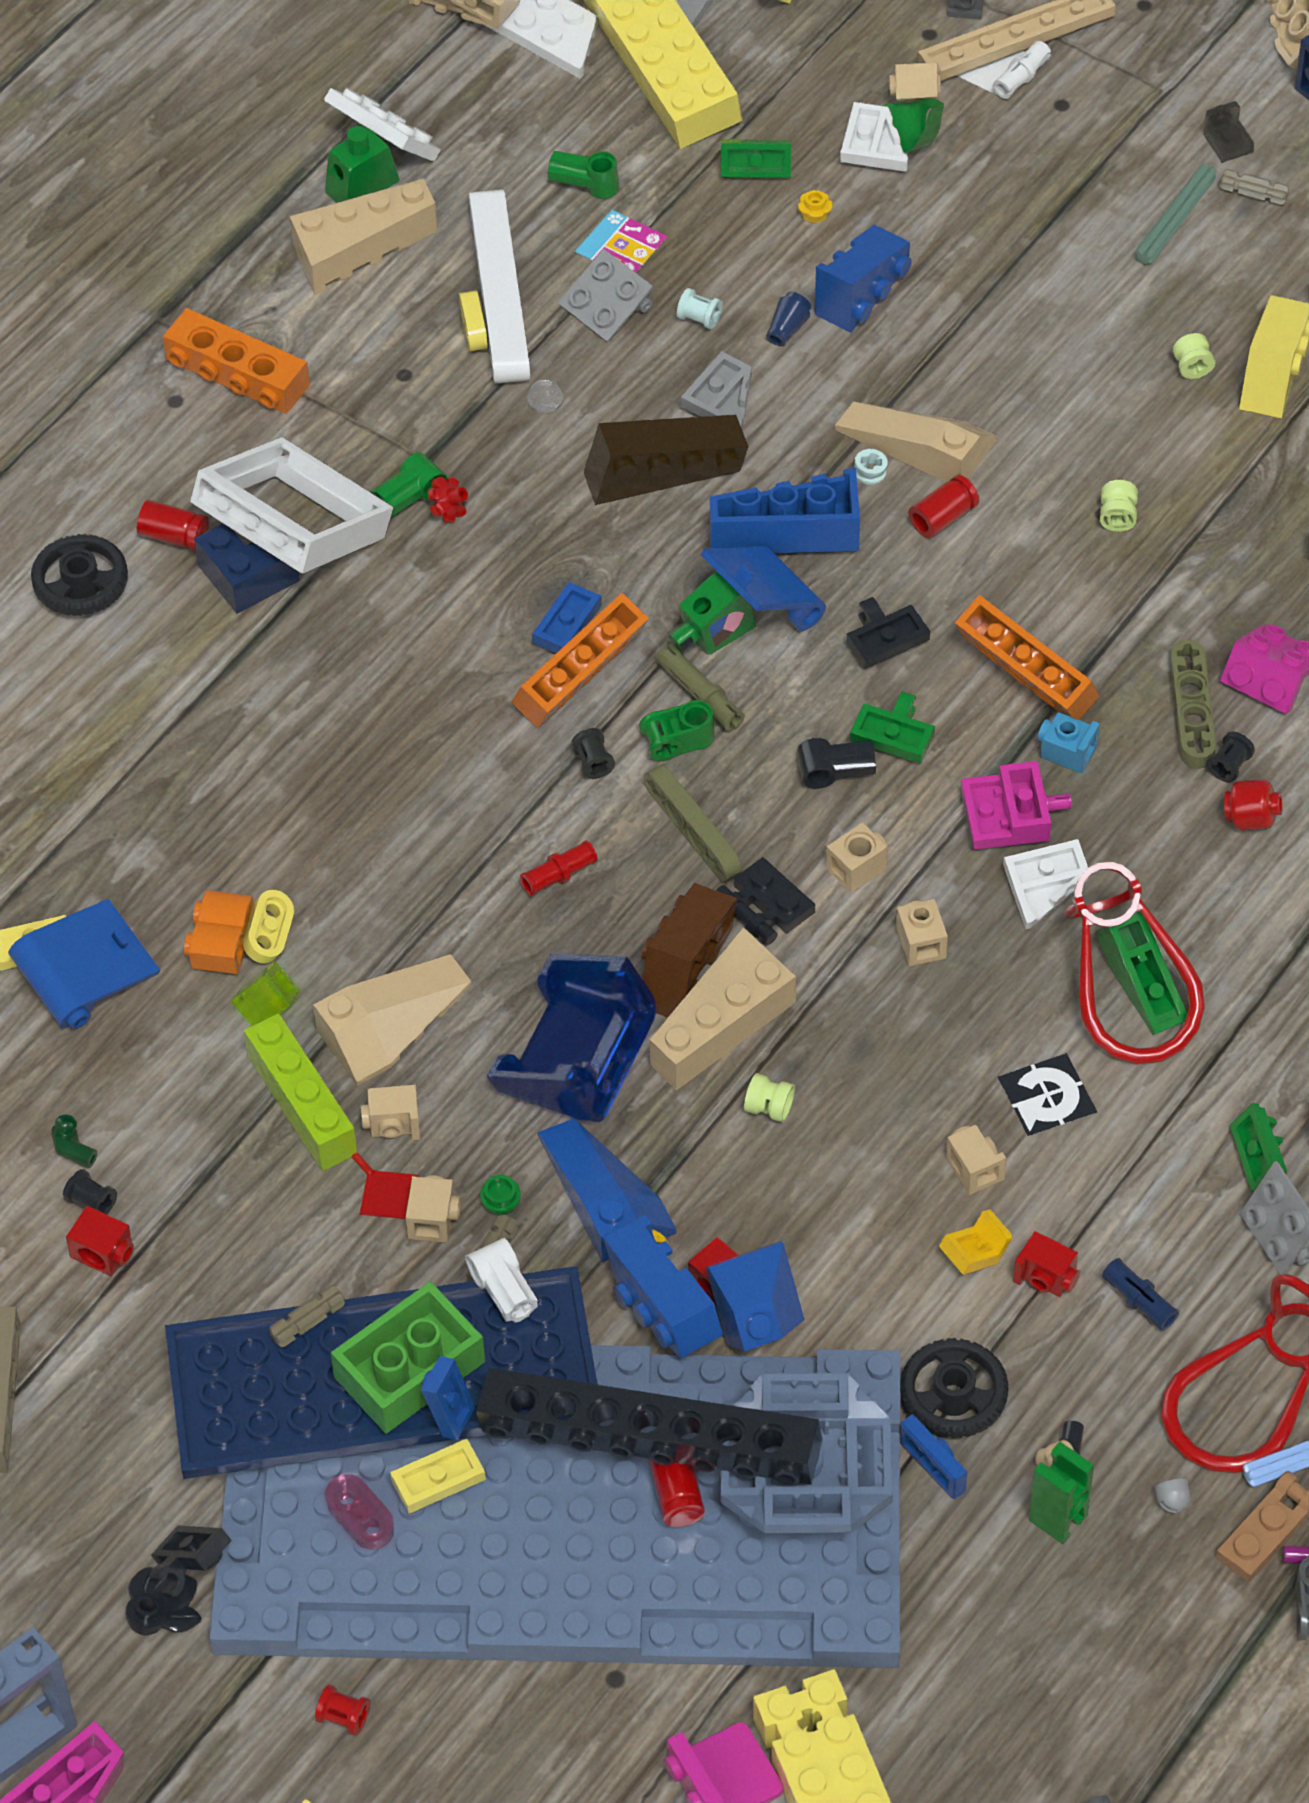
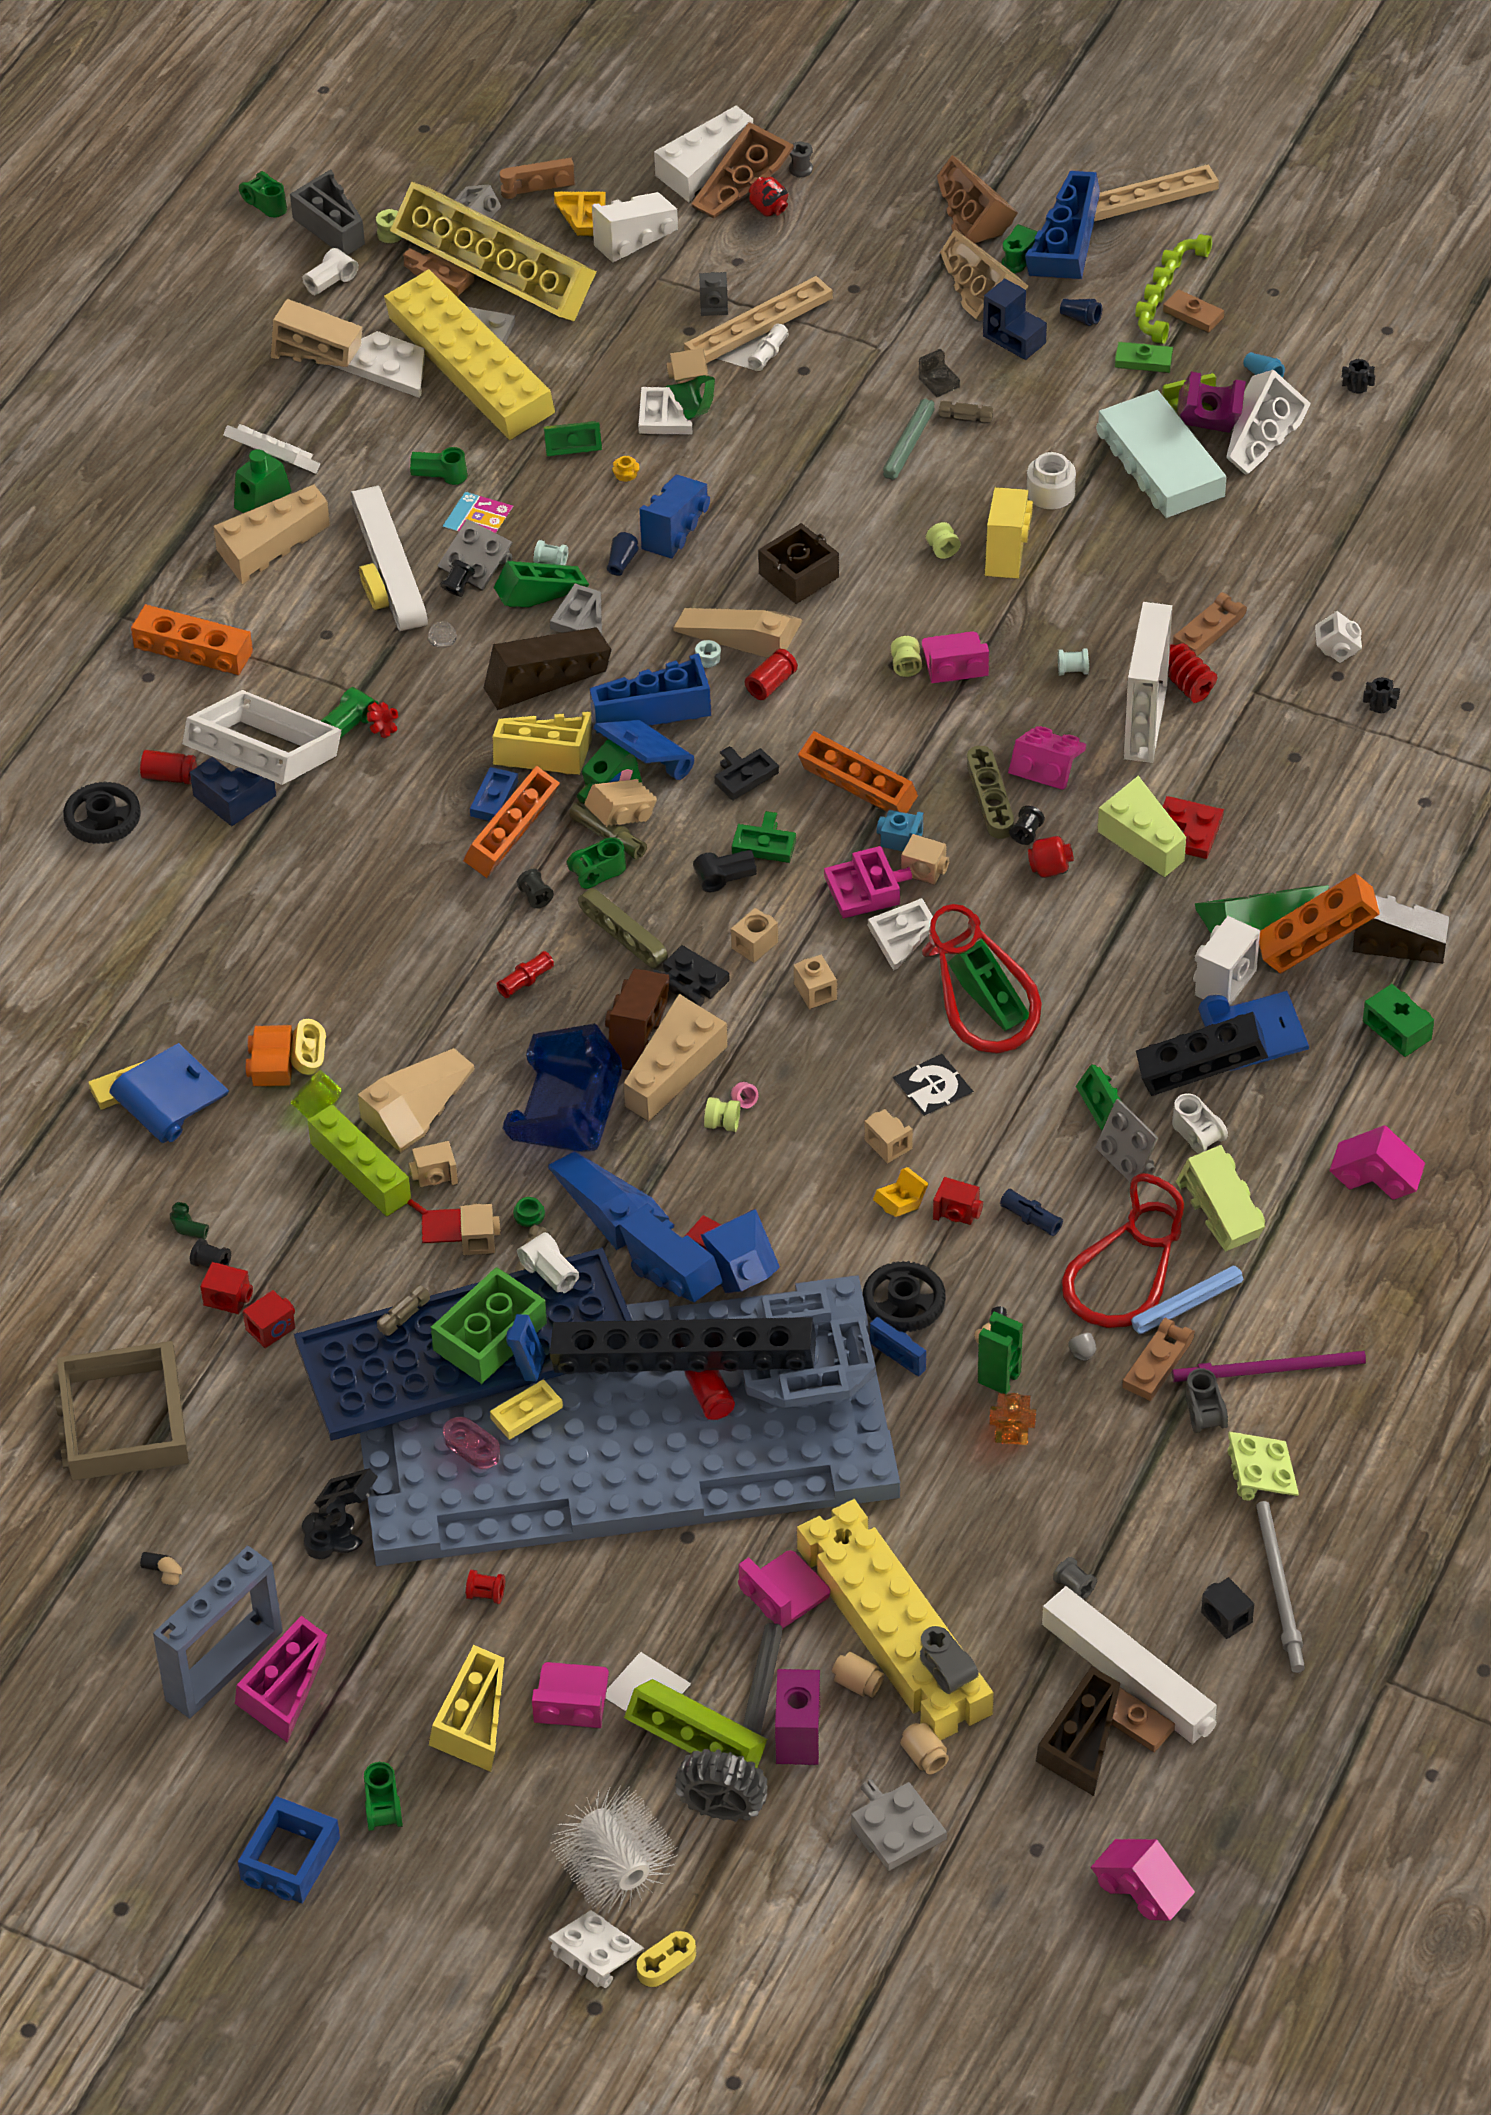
camera: 10 degrees left, 5 degrees down
none -> red brick [243,1290,295,1349]
none -> black bush [440,559,475,597]
none -> green slope [493,561,589,607]
none -> light yellow wedge [493,712,592,775]
none -> tan brick [584,779,657,827]
none -> bright pink hinge [731,1082,758,1108]
none -> dark brown brick [758,523,839,604]
none -> tan brick [901,834,949,885]
none -> dark pink bracket [922,631,989,683]
none -> clear orange brick [989,1393,1036,1445]

